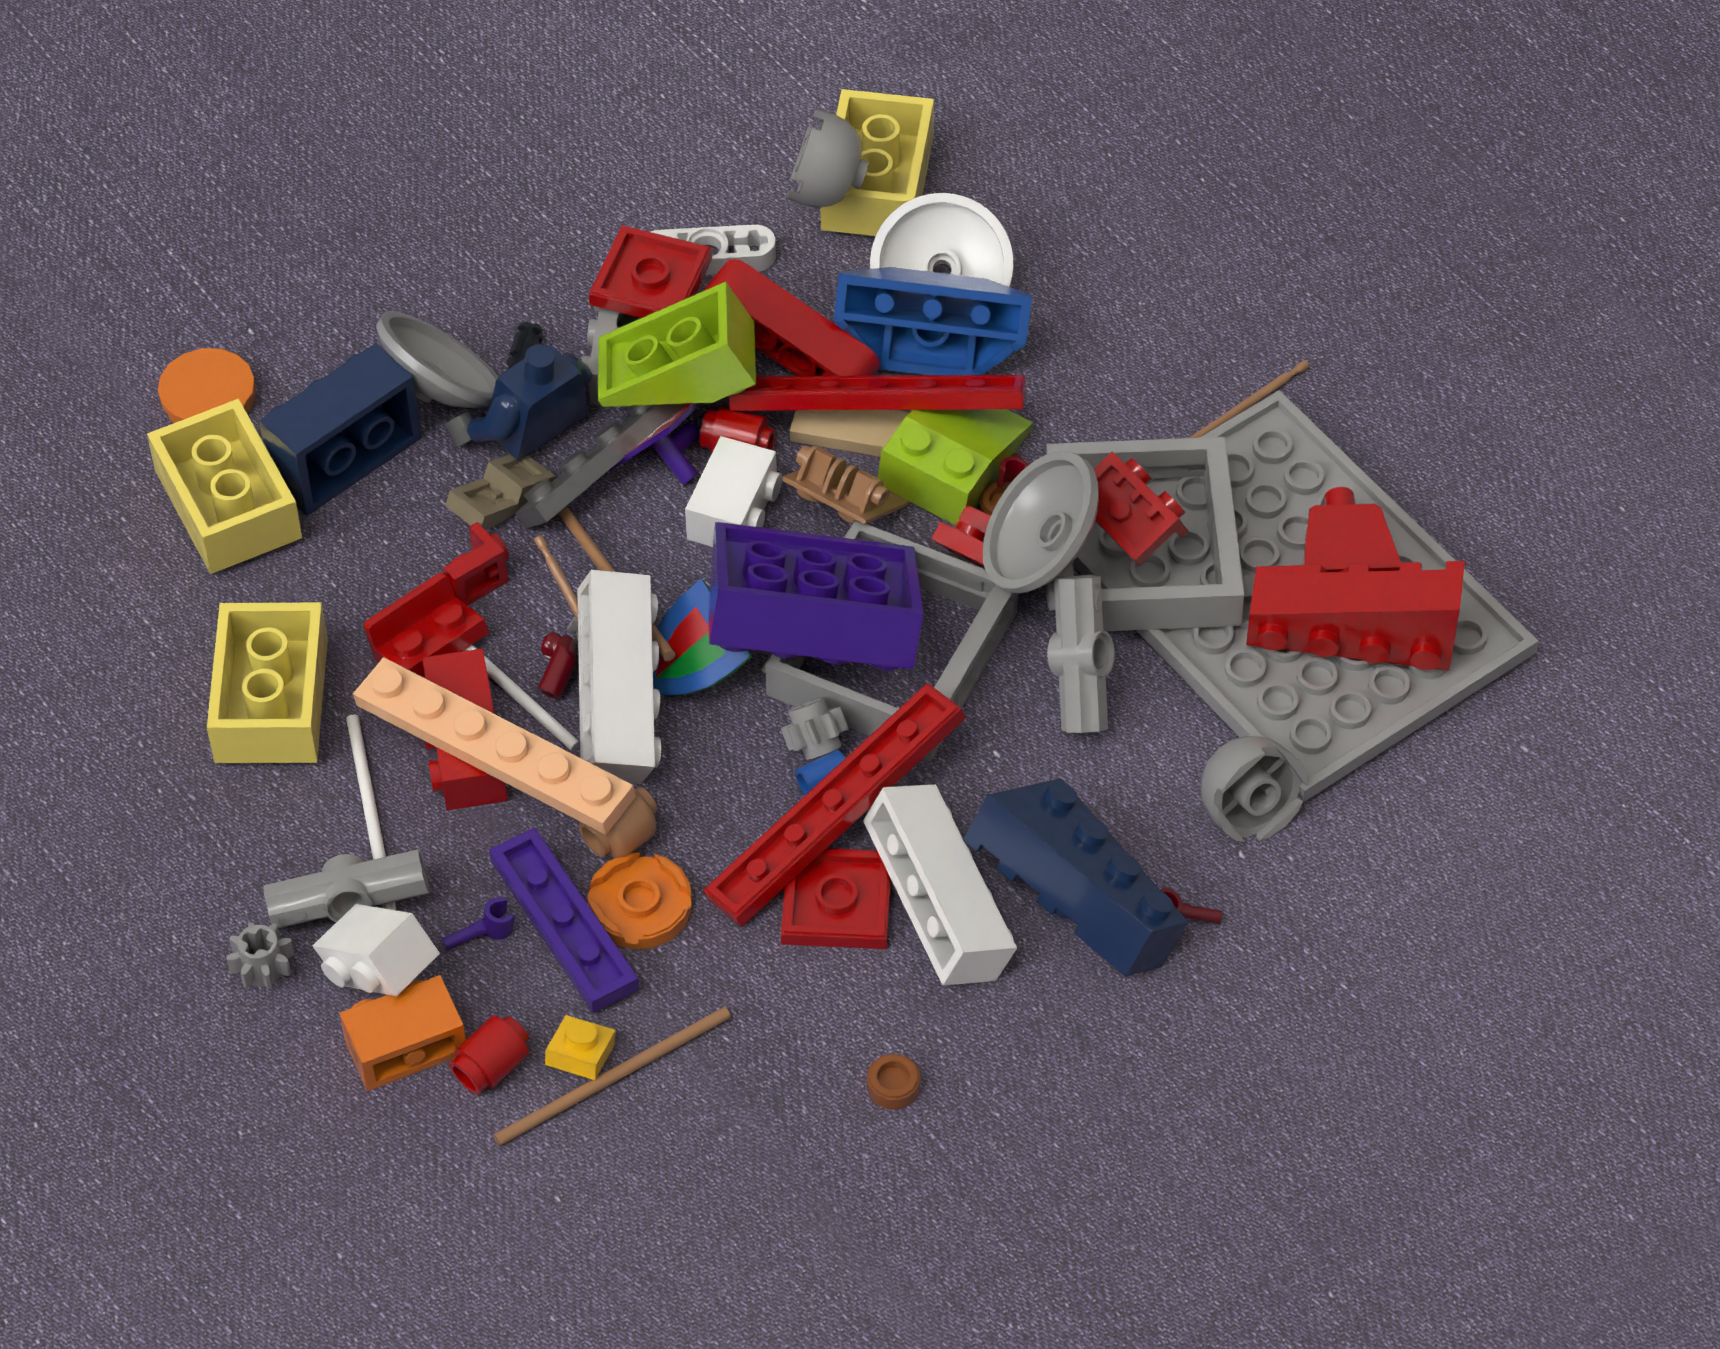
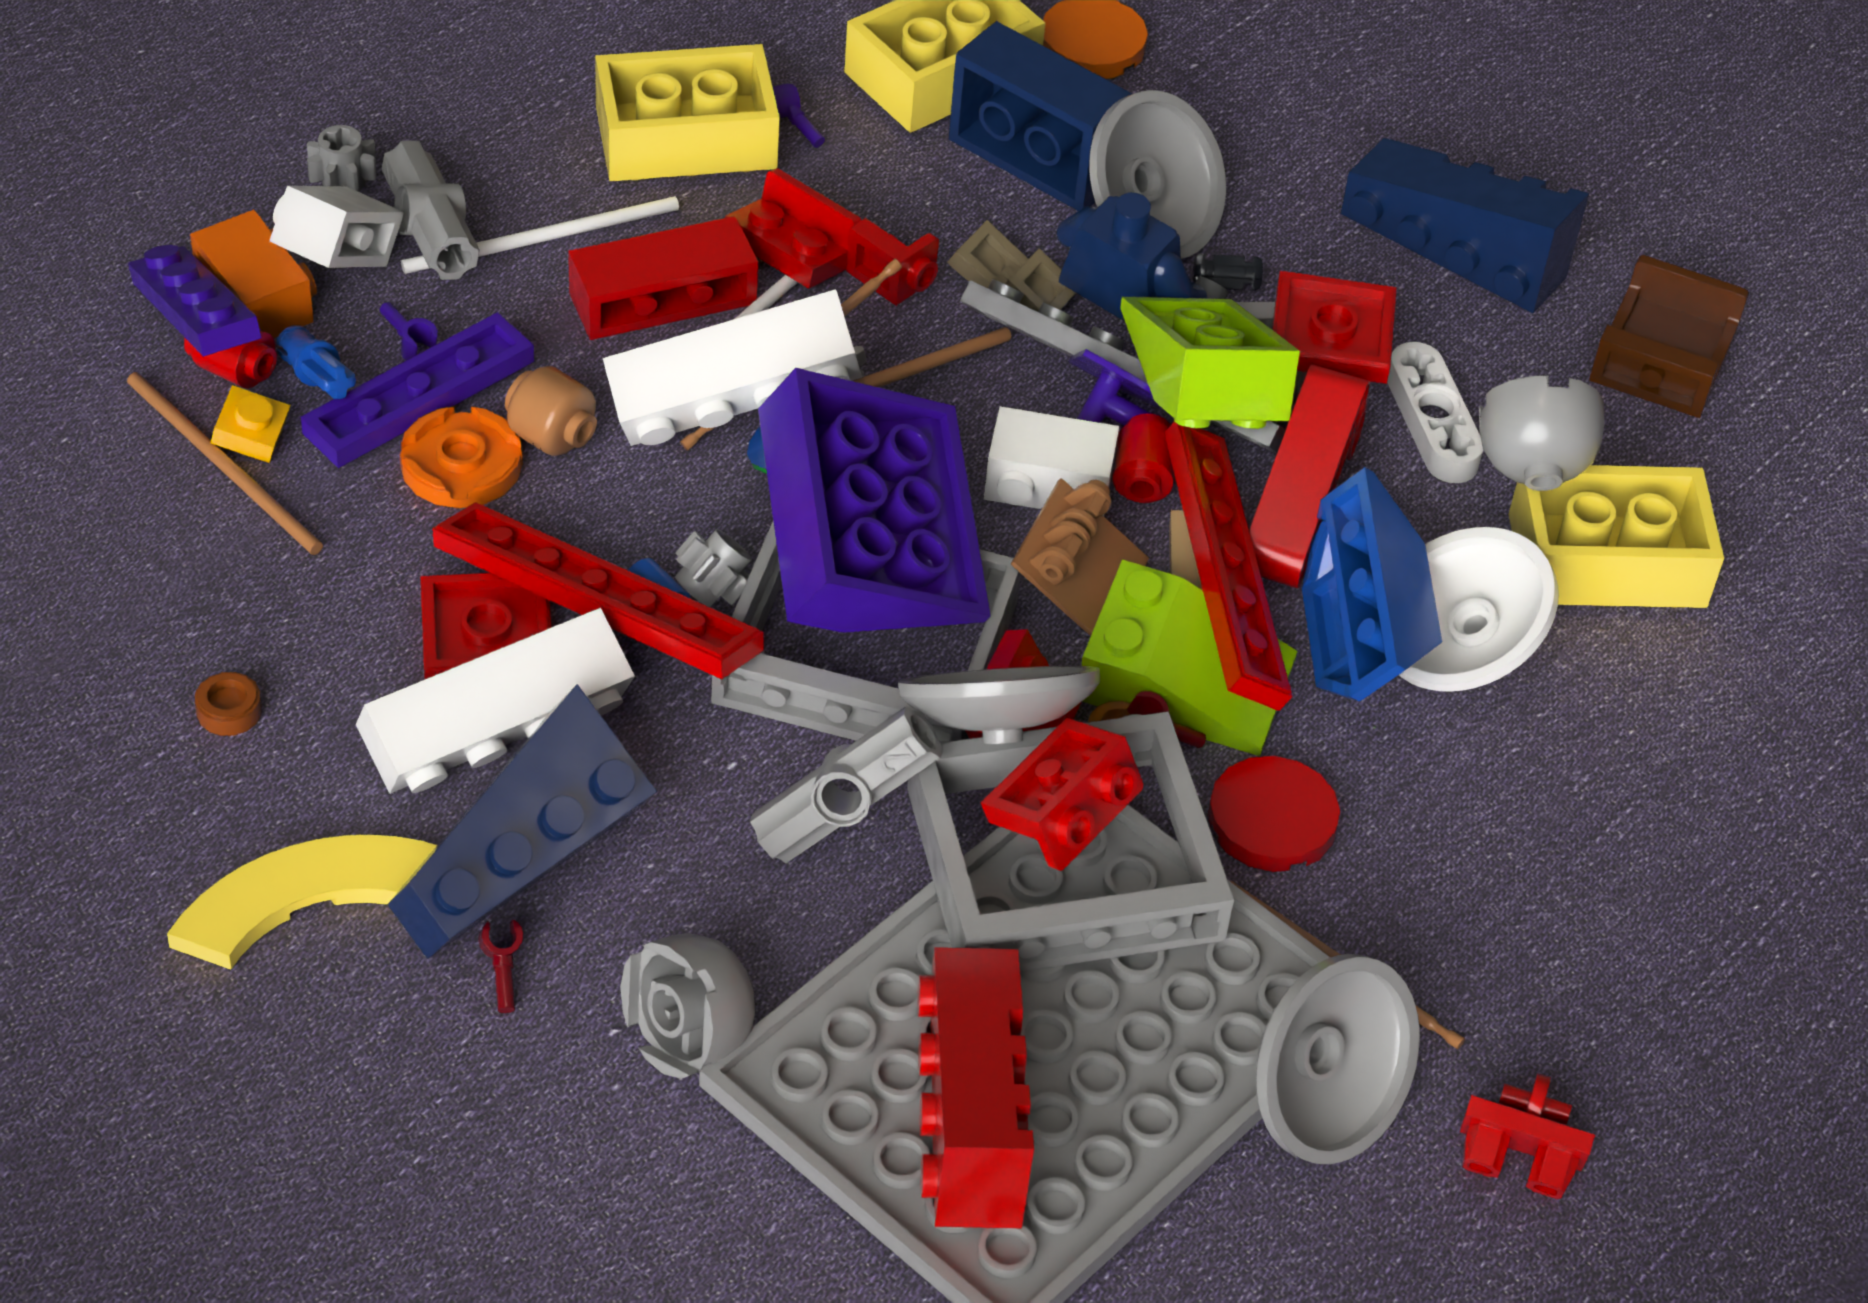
camera: 75 degrees right, 5 degrees down
light nougat plate [353,657,636,835] -> none
red torso [1303,487,1401,572] -> none
none -> dark purple plate [128,245,261,356]
none -> light yellow tile [167,835,437,969]
none -> blue axle [276,325,356,399]
none -> red tile [1207,756,1340,872]
none -> light grey dish [1256,954,1420,1165]
none -> dark blue wedge [1340,138,1589,313]
none -> red hips [1460,1073,1595,1199]
none -> reddish brown panel [1589,255,1749,418]

